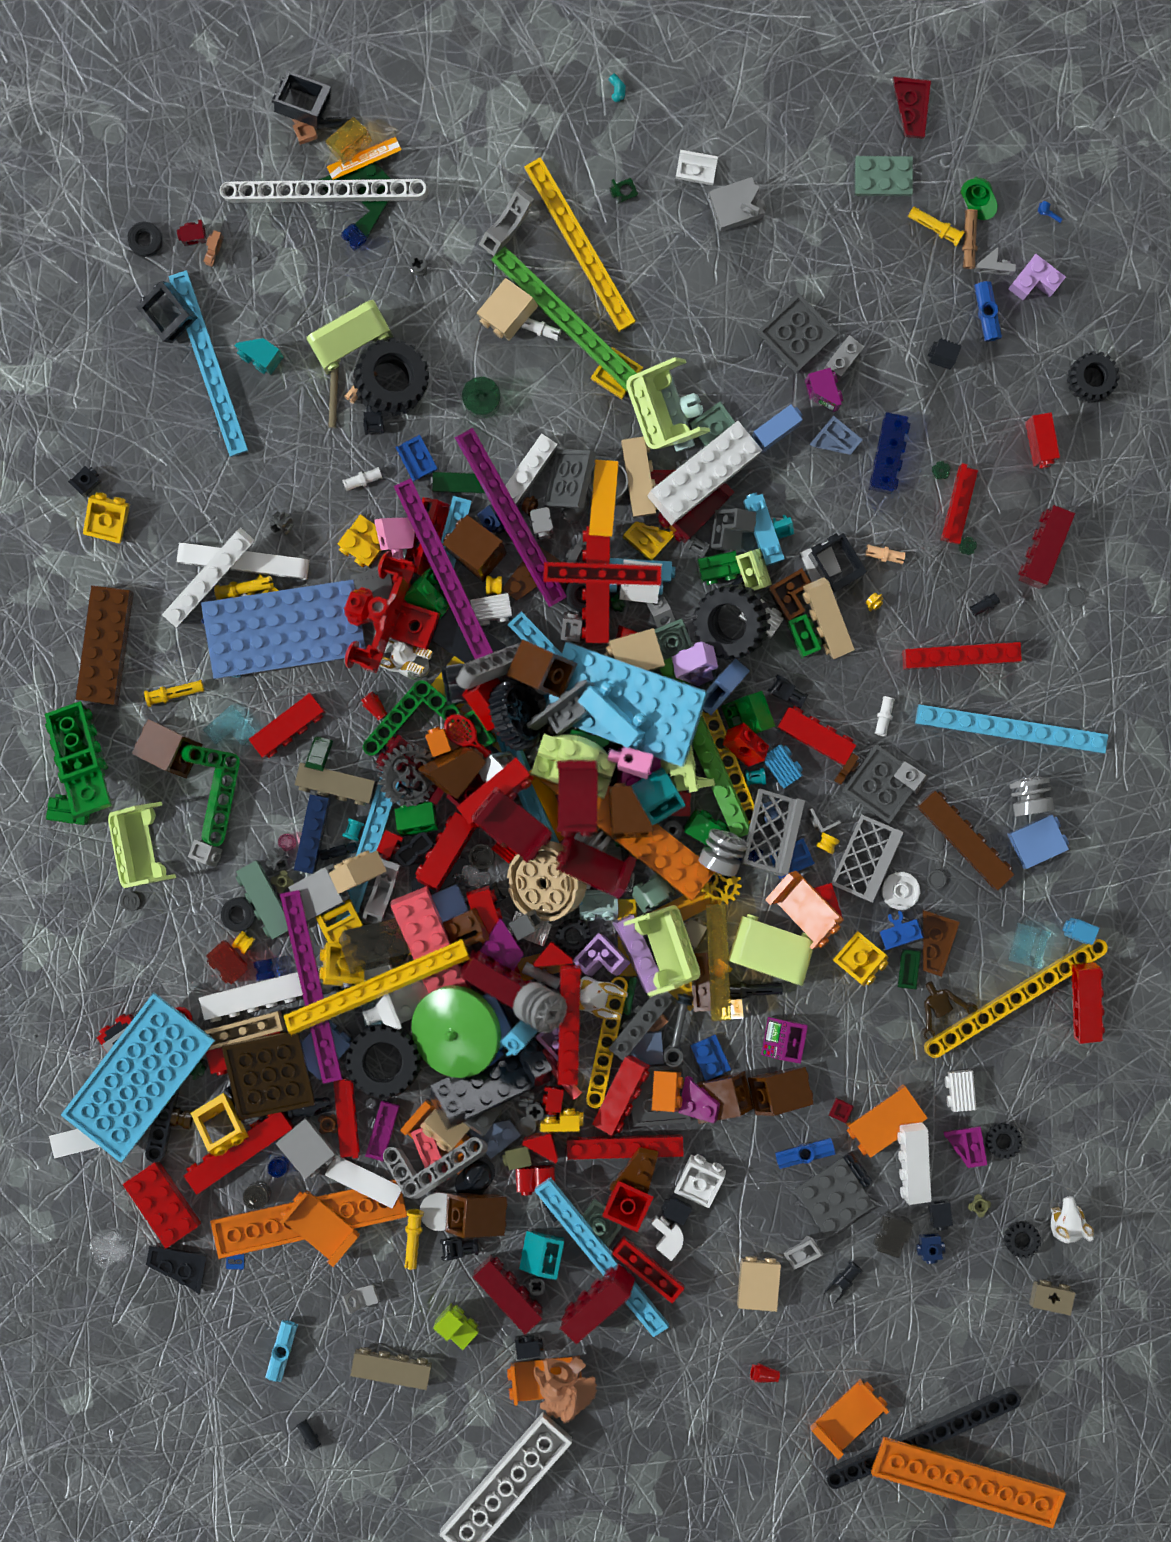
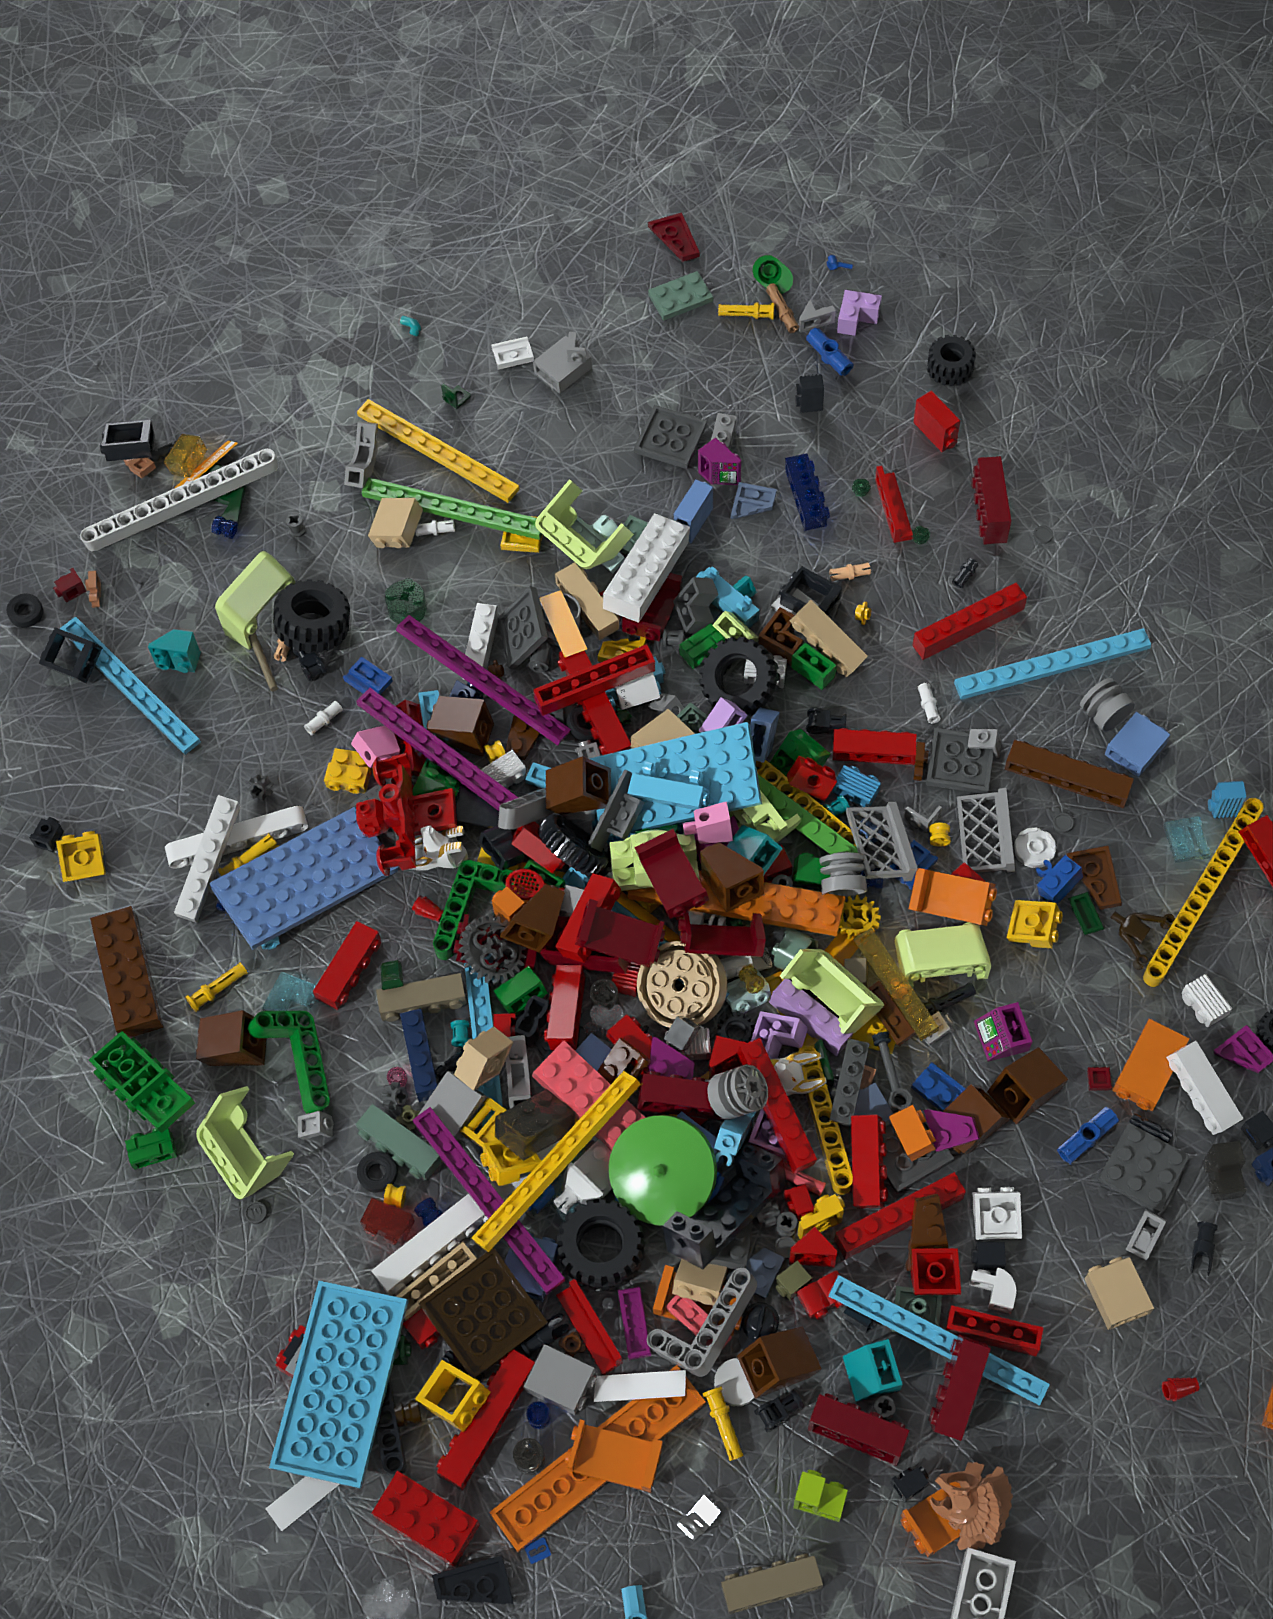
camera: 20 degrees left, 25 degrees down
dark green tile [432,472,486,494] -> none
light grey brick [530,507,553,540] -> none
none -> clear yellow bush [738,965,765,994]

